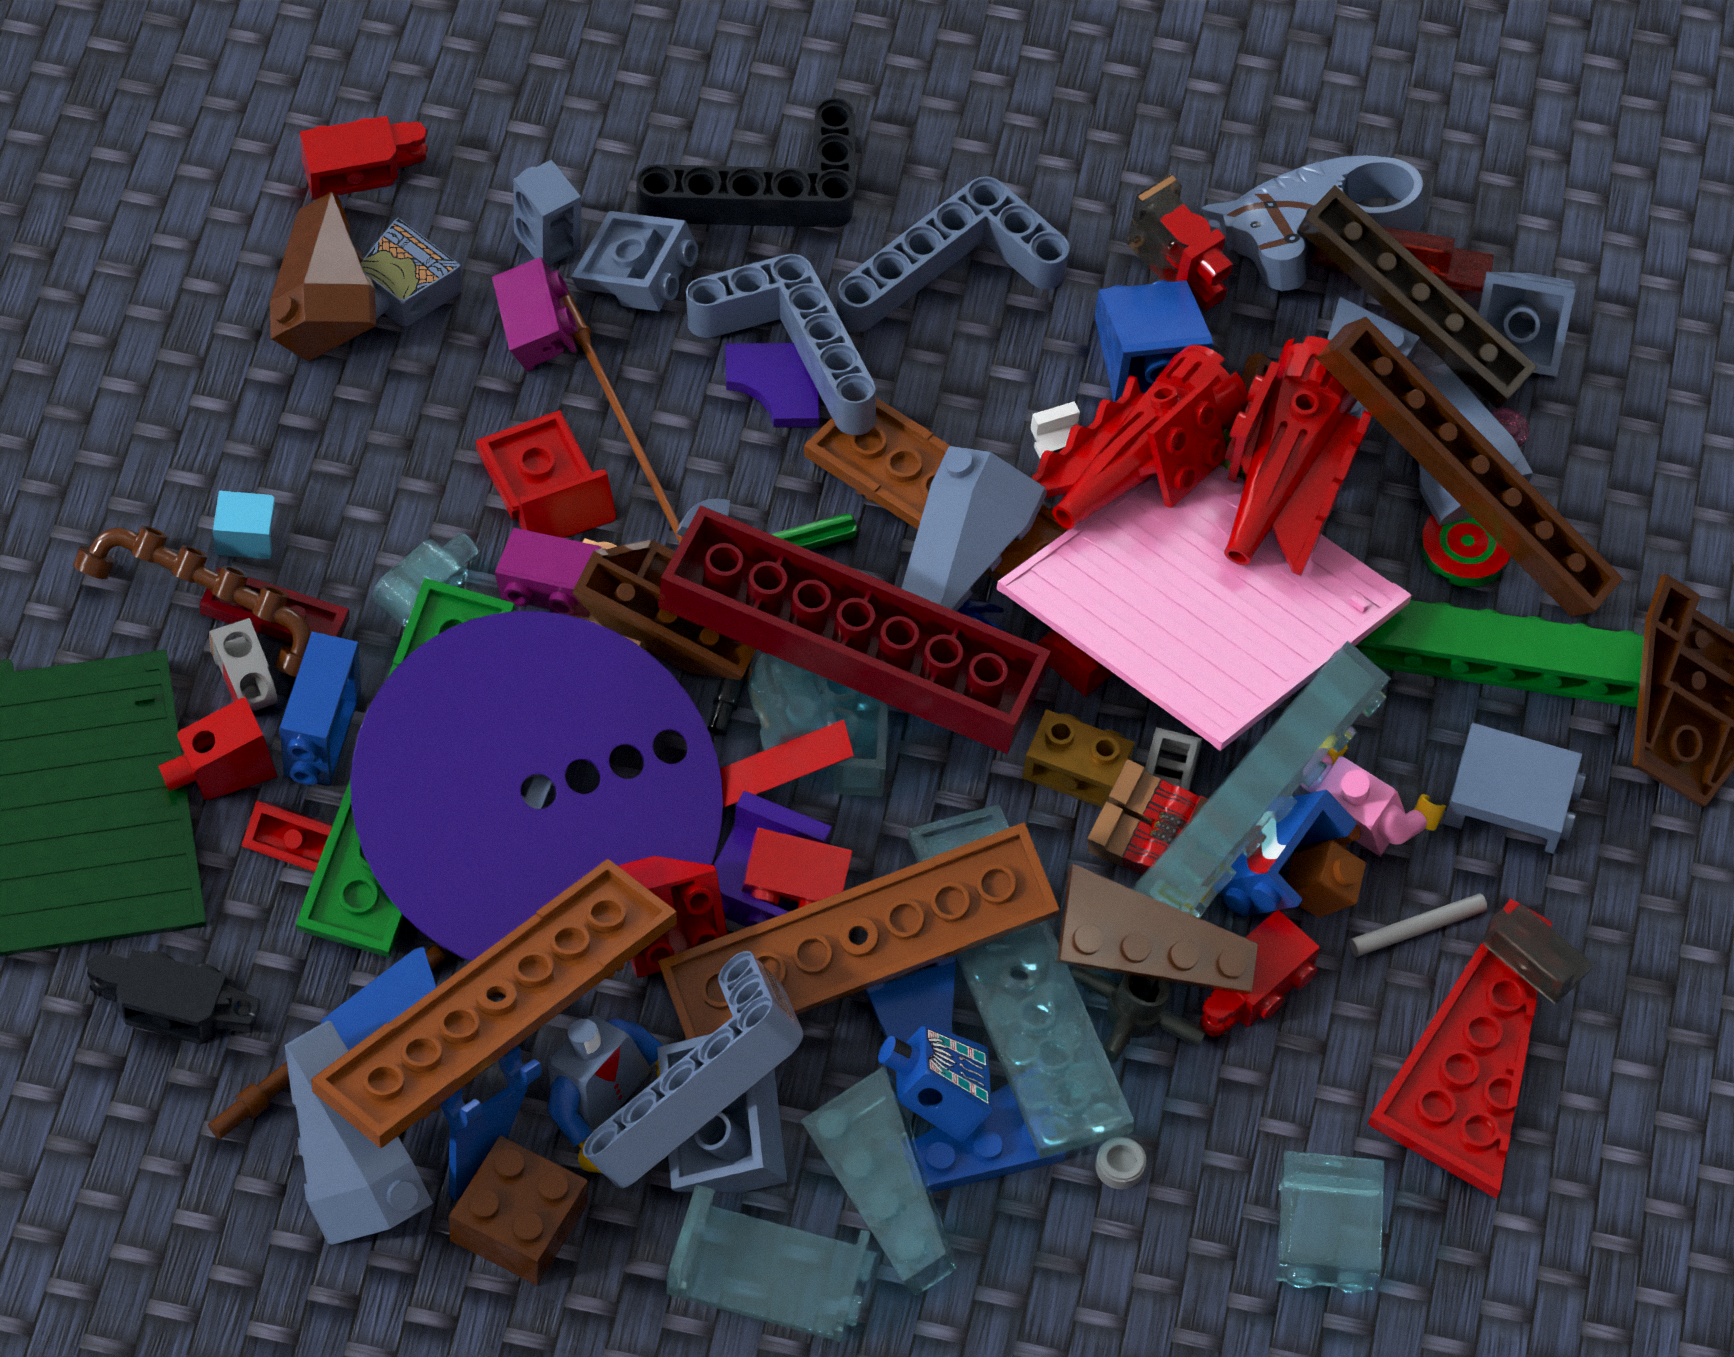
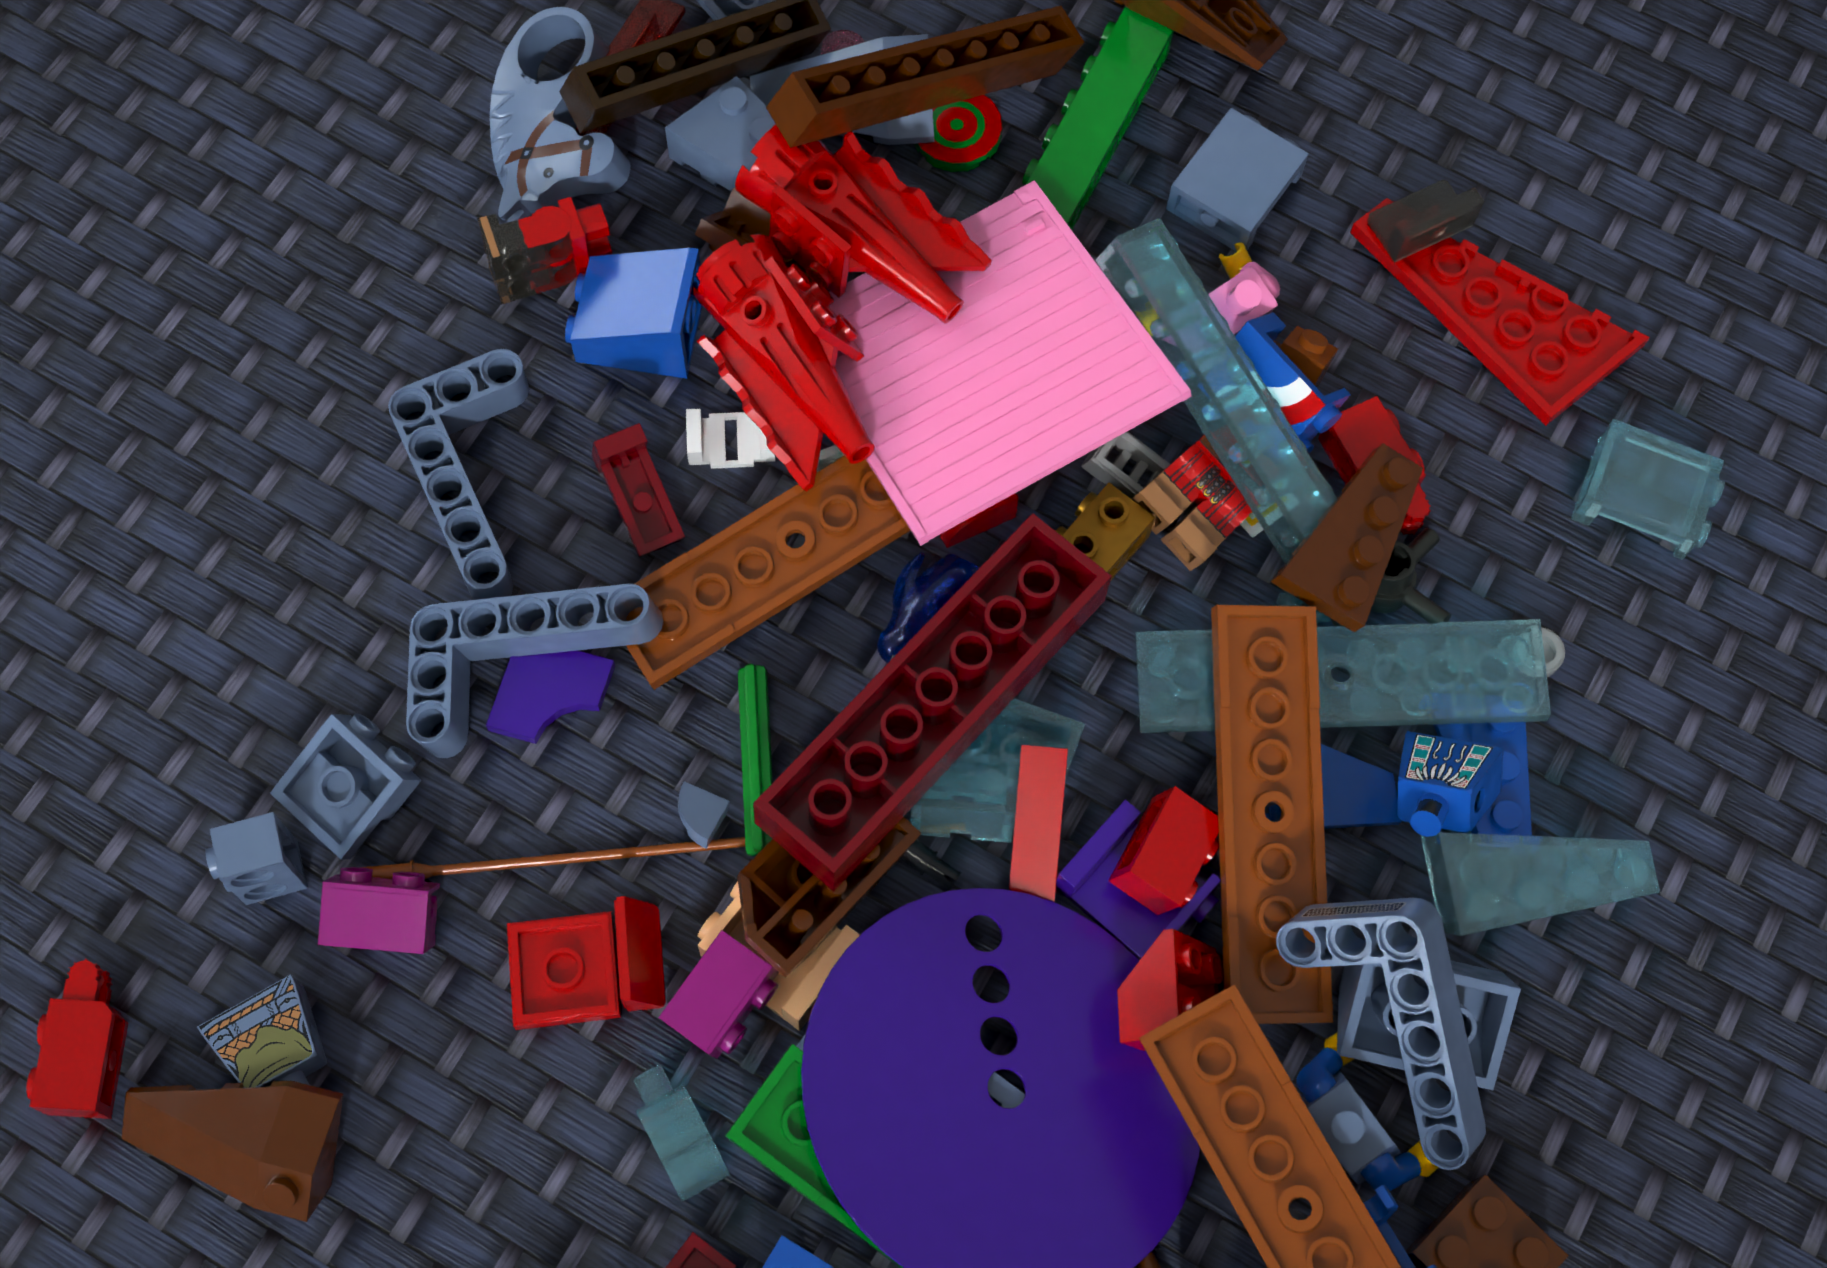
camera: 70 degrees left, 10 degrees up
black beam [636,97,856,228] -> none
clear light blue panel [666,1185,877,1342] -> none
sand blue wedge [901,446,1047,612] -> none
light grey bar [1350,893,1487,957] -> none
none -> dark red bracket [592,423,685,558]

